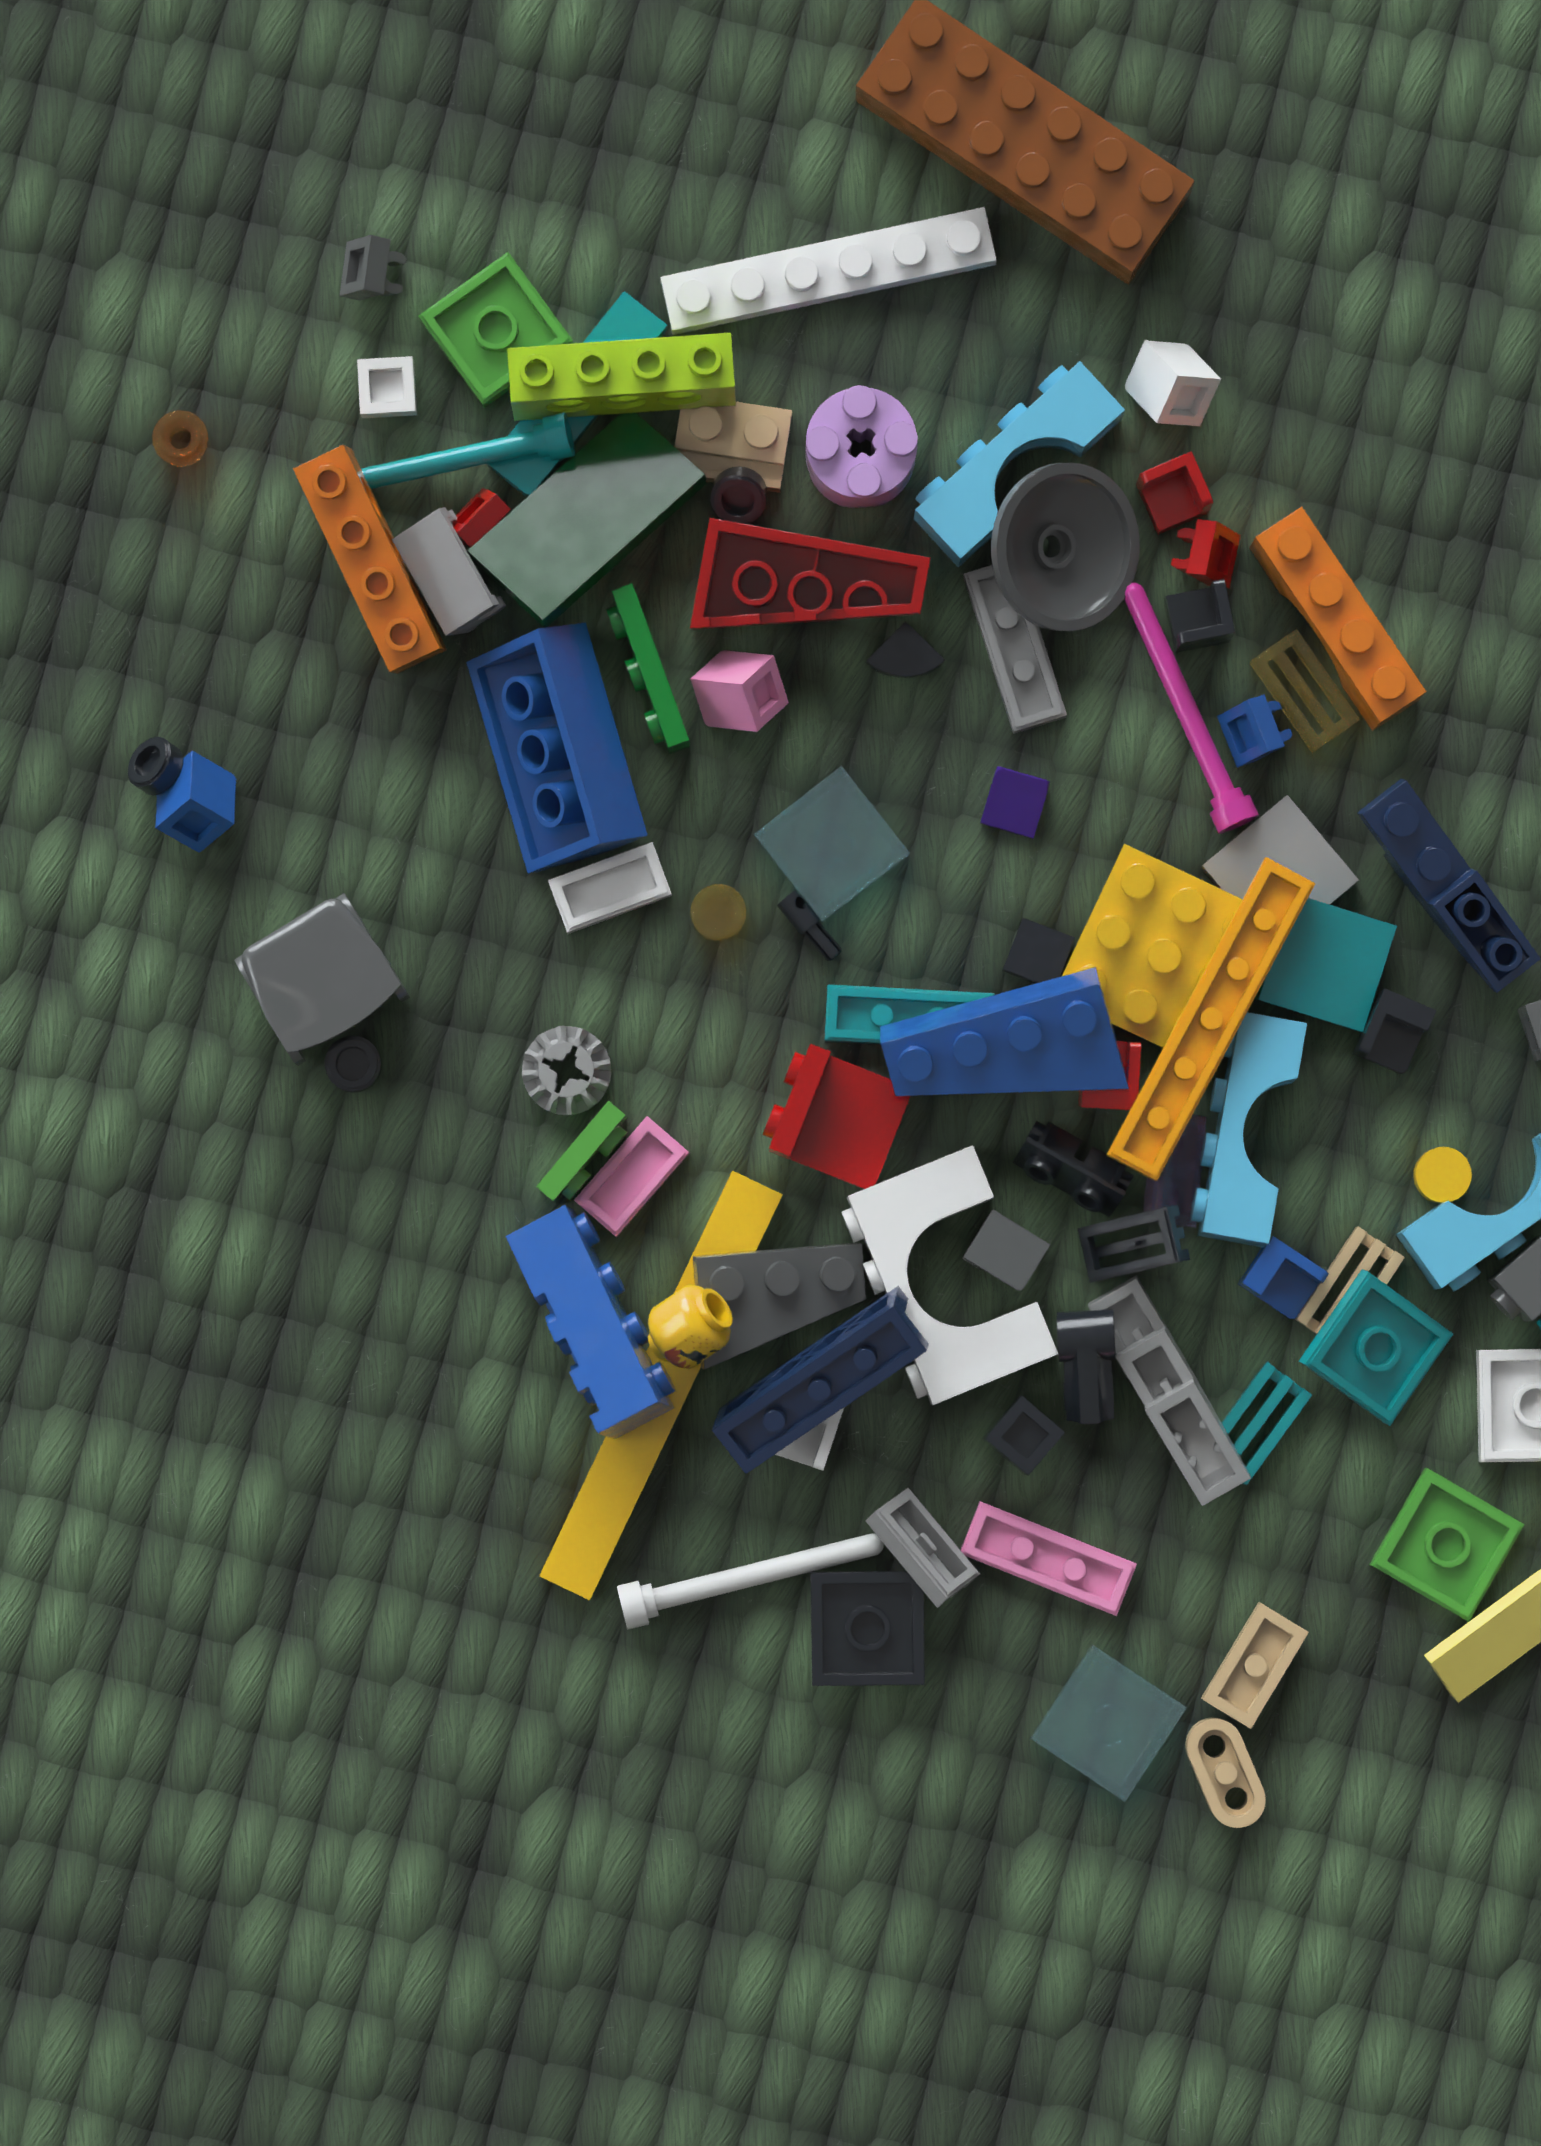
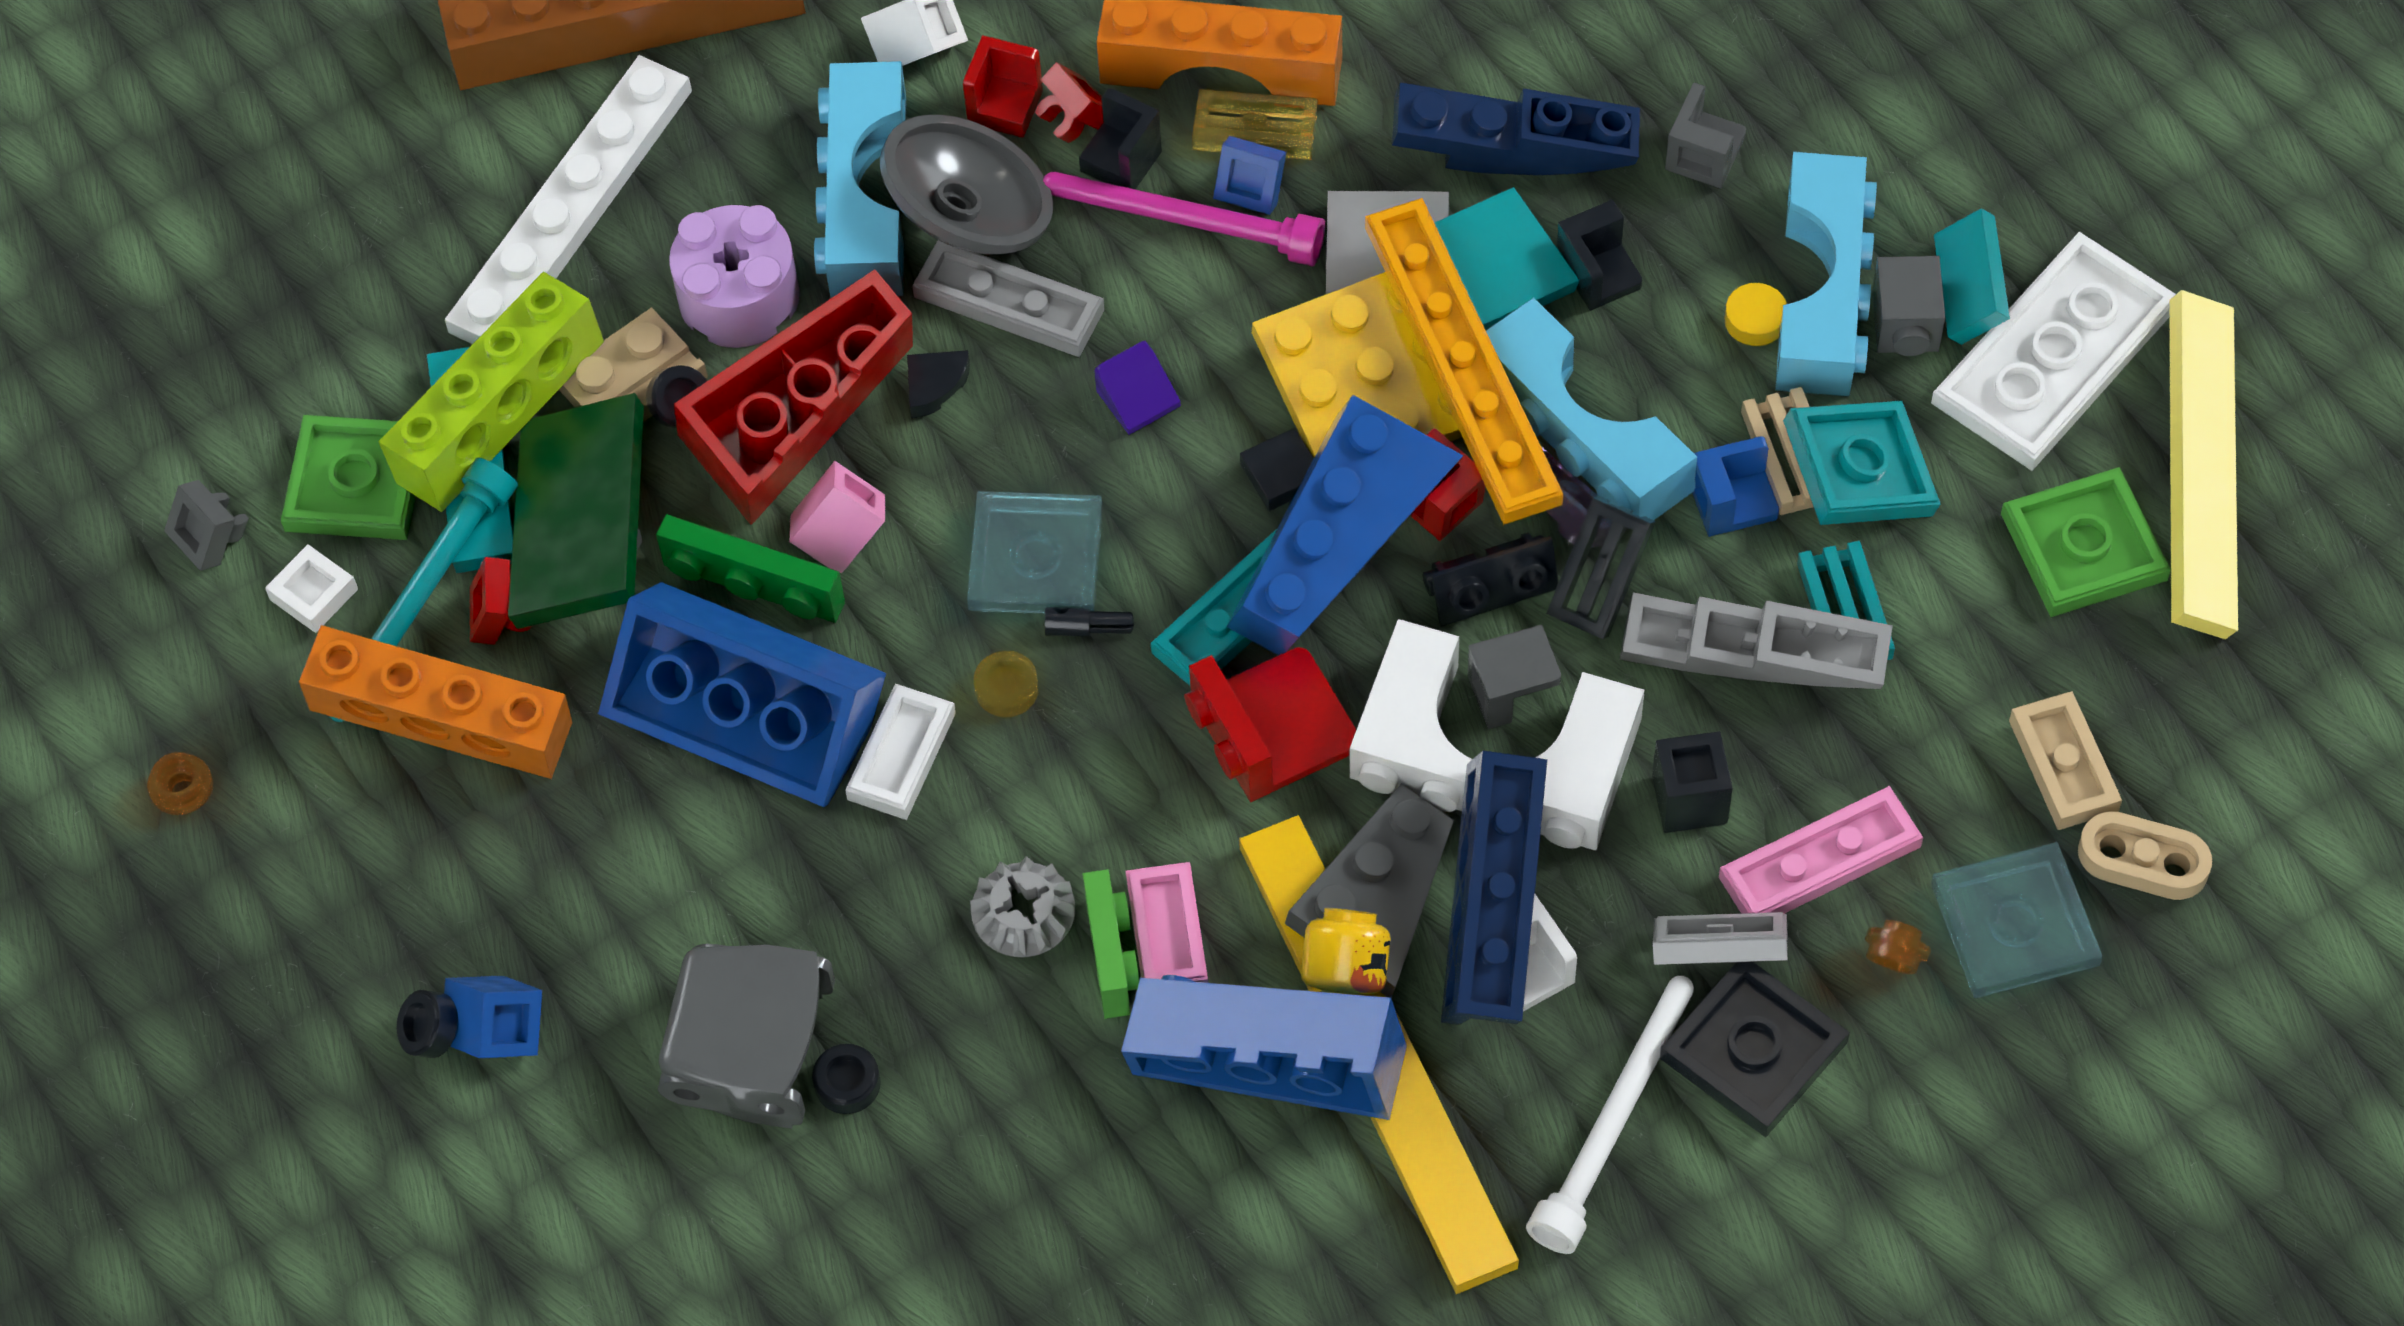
camera: 45 degrees left, 25 degrees down
light grey hinge [392,507,506,636] -> none
black piece [1057,1310,1116,1424] -> none
none -> clear orange plate [1865,920,1931,974]

